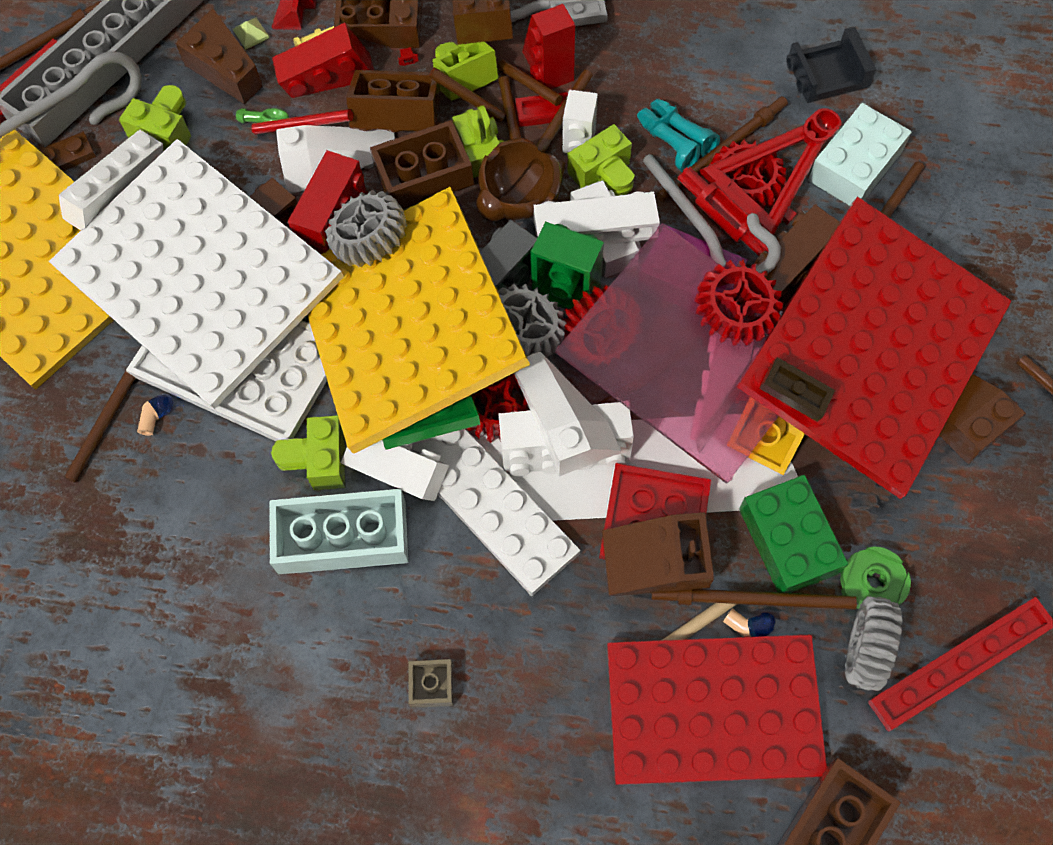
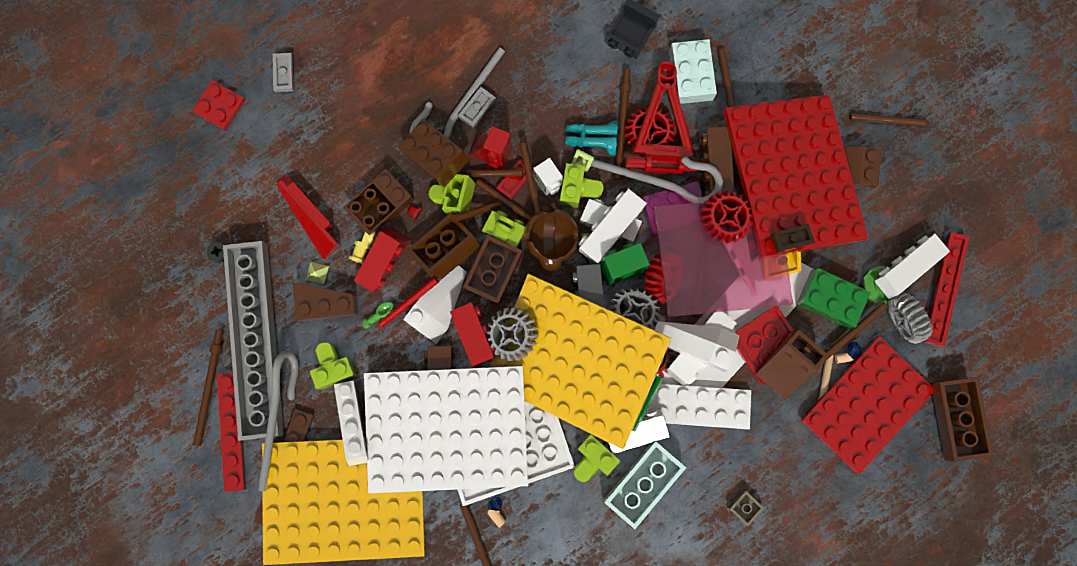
camera: 50 degrees left, 15 degrees up
none -> yellowish green slope [571,149,594,173]
none -> white brick [875,234,950,299]

